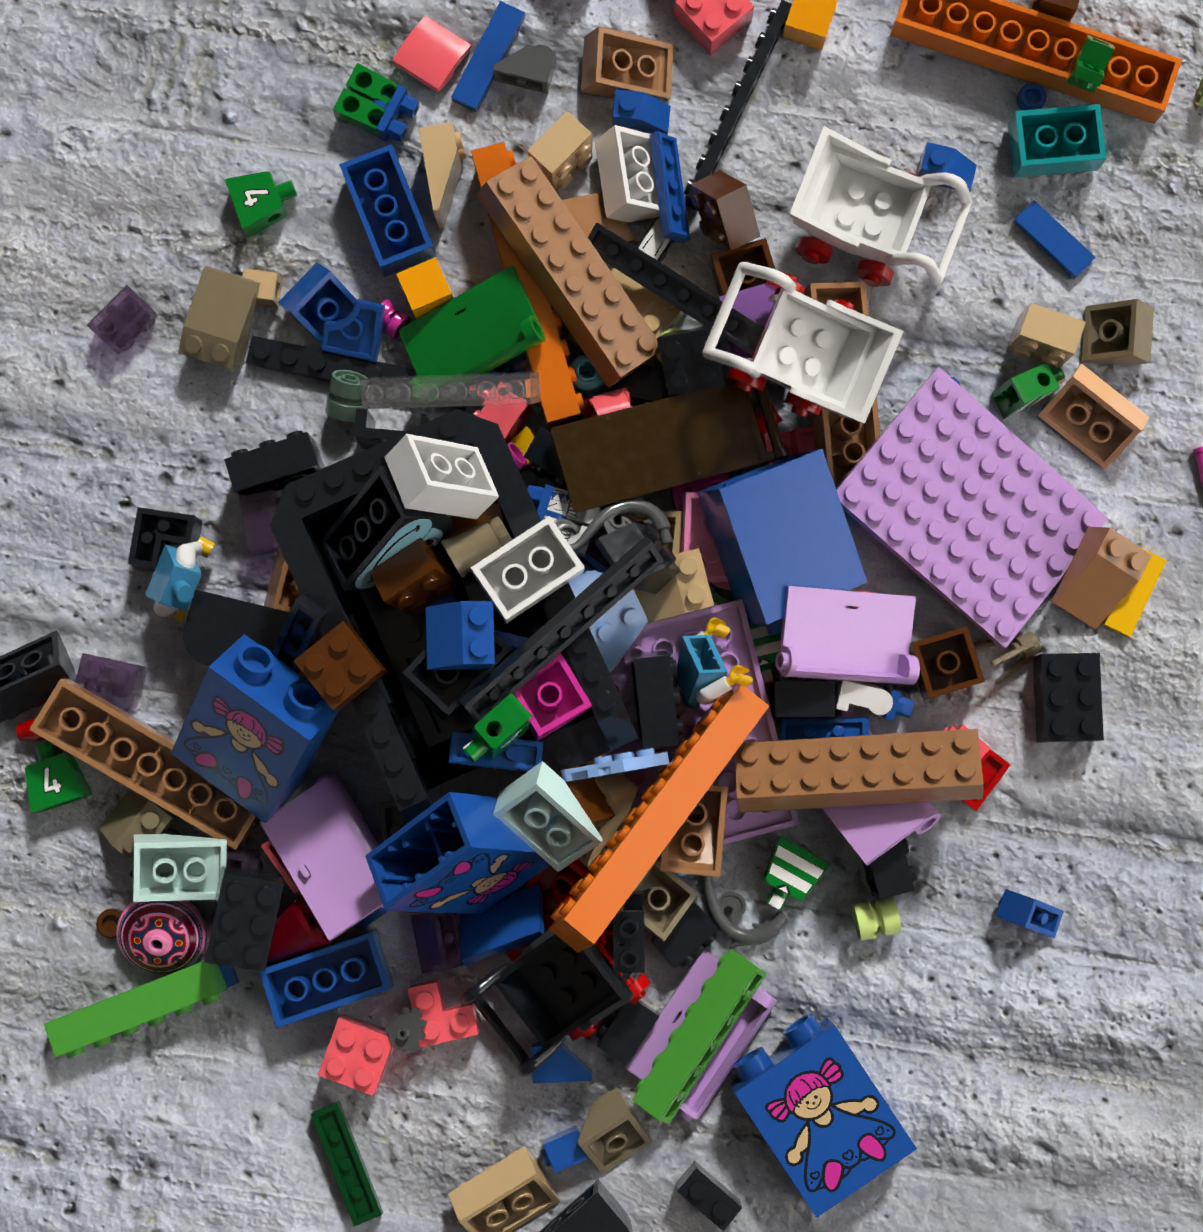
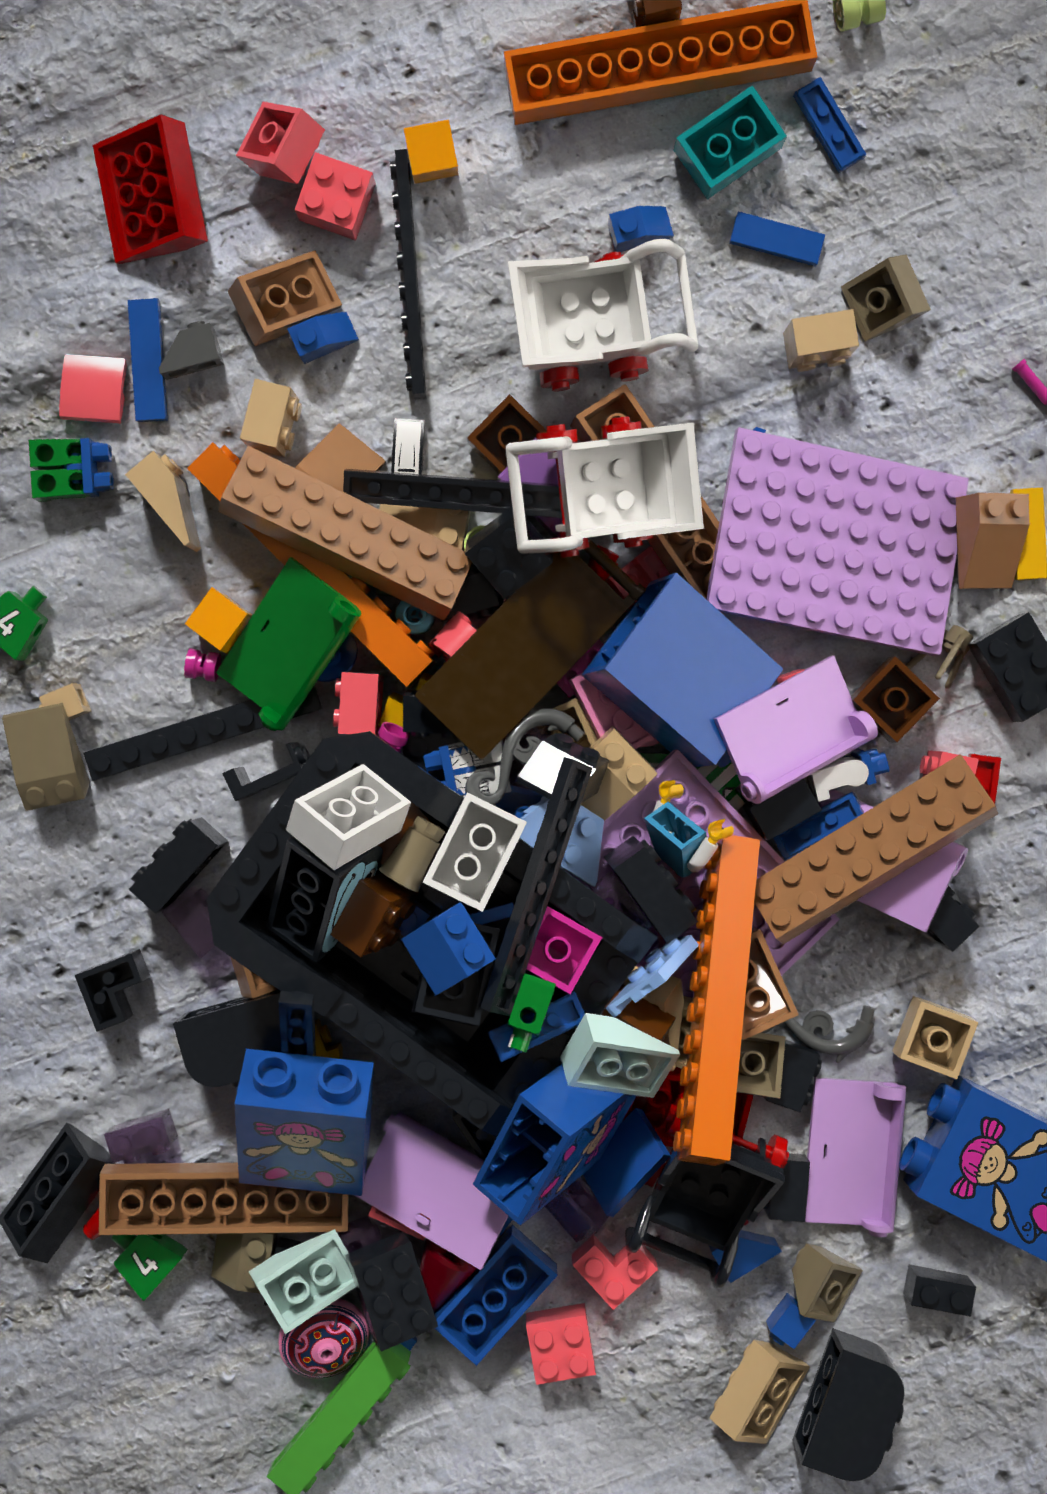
camera: 30 degrees left, 5 degrees up
reddish brown tile [96,908,123,938] -> none
dark azure torso [145,536,216,623] -> none
blue slope [278,262,357,344] -> none
reddish brown brick [294,621,387,711] -> none
dark green plate [310,1101,383,1227] -> none
blue tile [321,299,386,362] -> none
sand green wheel [325,370,369,422] -> none
blue brick [339,144,436,277] -> none
clear brick [360,372,541,409] -> none
dark grey piece [385,1007,427,1052] -> none
white slope [595,125,660,223] -> none
black window [613,891,645,973] -> none
bright green brick [632,949,767,1124] -> none
blue tile [649,131,690,244] -> none
reddish brown brick [691,170,760,251] -> none
torso [763,836,830,910] -> none
yellowish green wheel [851,896,901,941] -> none
green torso [991,363,1065,419] -> none
blue tile [1017,83,1047,111] -> none
light nougat slope [1038,364,1149,469] -> none
green brick [1067,34,1115,93] -> none
none -> blue tile [793,77,867,173]
none -> tan brick [892,996,979,1079]

